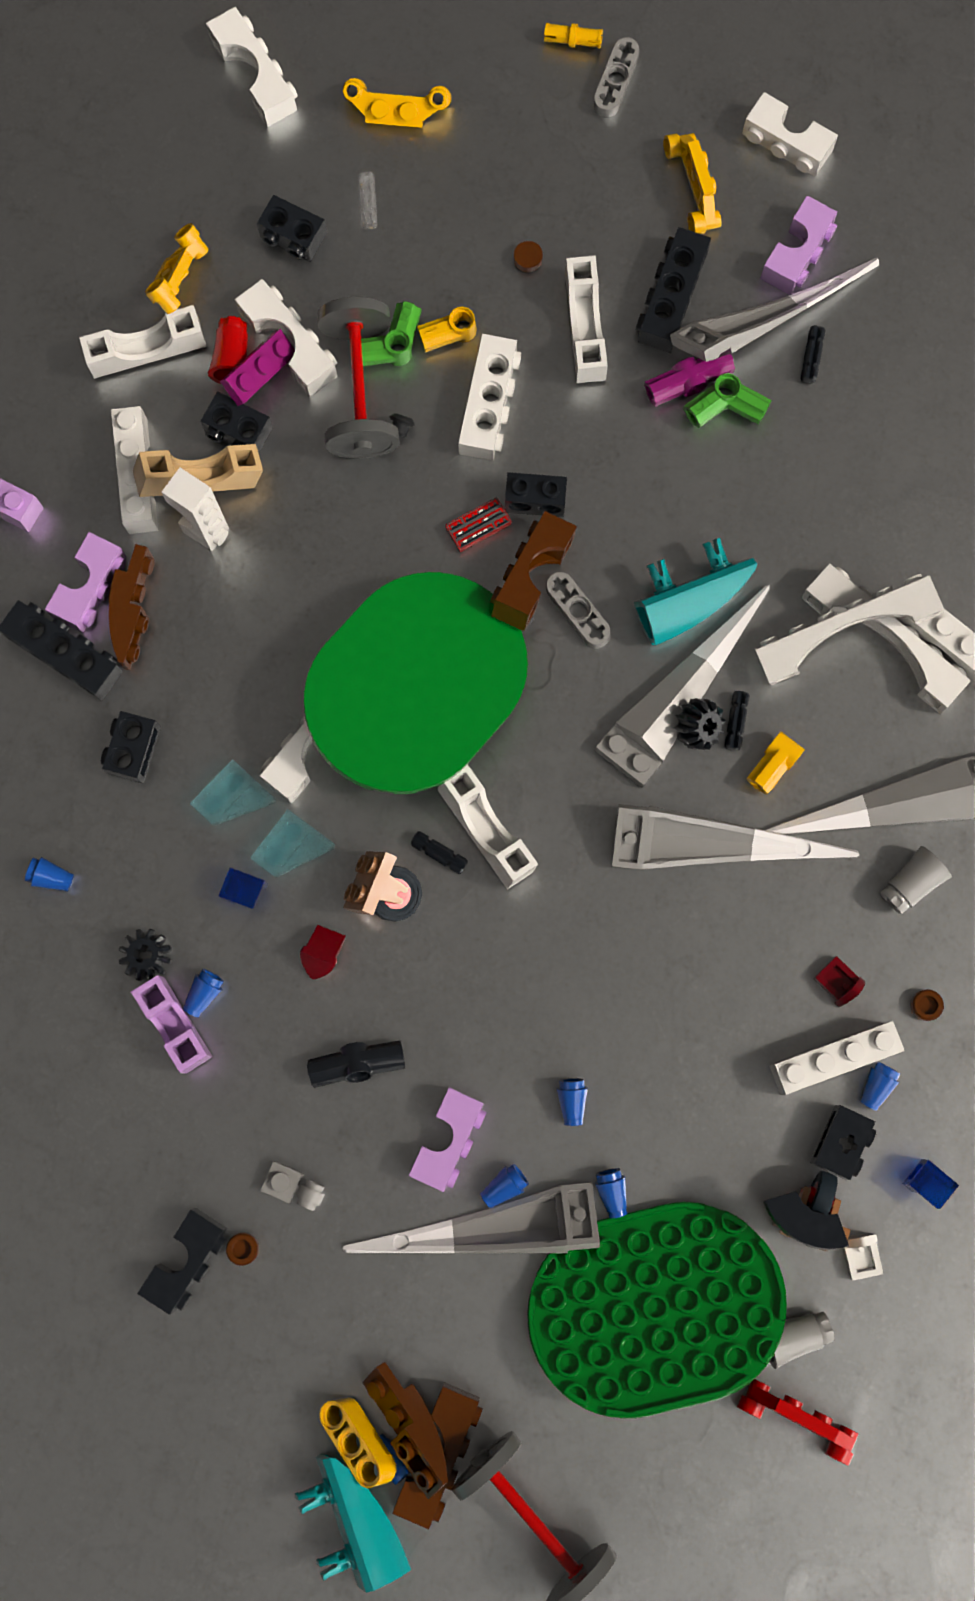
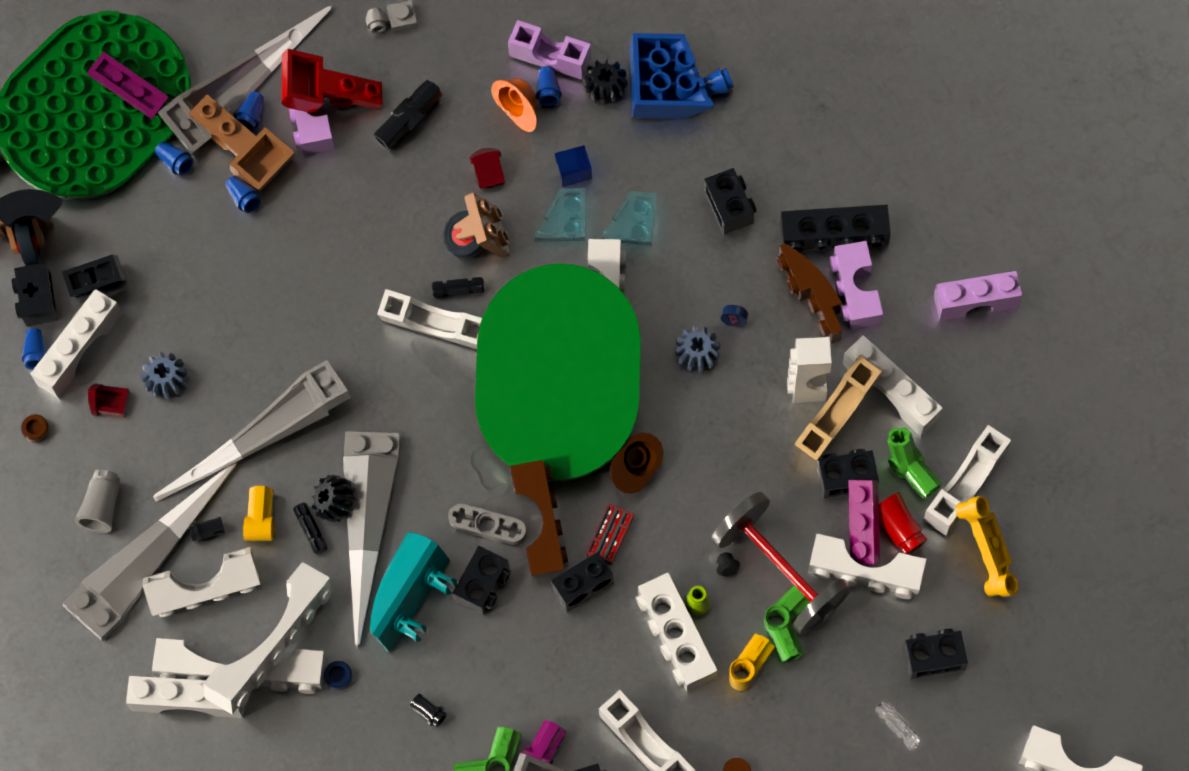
camera: 145 degrees right, 10 degrees down
none -> black brick [62,254,126,298]
none -> magenta plate [88,52,168,120]
none -> sand blue gear [141,352,188,399]
none -> white arch [142,547,260,617]
none -> medium nougat plate [189,95,295,193]
none -> black pin [189,516,225,543]
none -> red plate [281,49,382,113]
none -> dark blue tile [324,661,353,691]
none -> black pin [409,693,447,727]
none -> black brick [452,545,511,615]
none -> orange piece [491,78,537,132]
none -> reddish brown piece [610,432,664,494]
none -> blue wedge [629,33,714,119]
none -> sand blue gear [675,325,721,373]
none -> lime cone [684,586,711,616]
none -> dark blue tile [720,305,749,327]
none -> bright green piece [887,427,942,500]

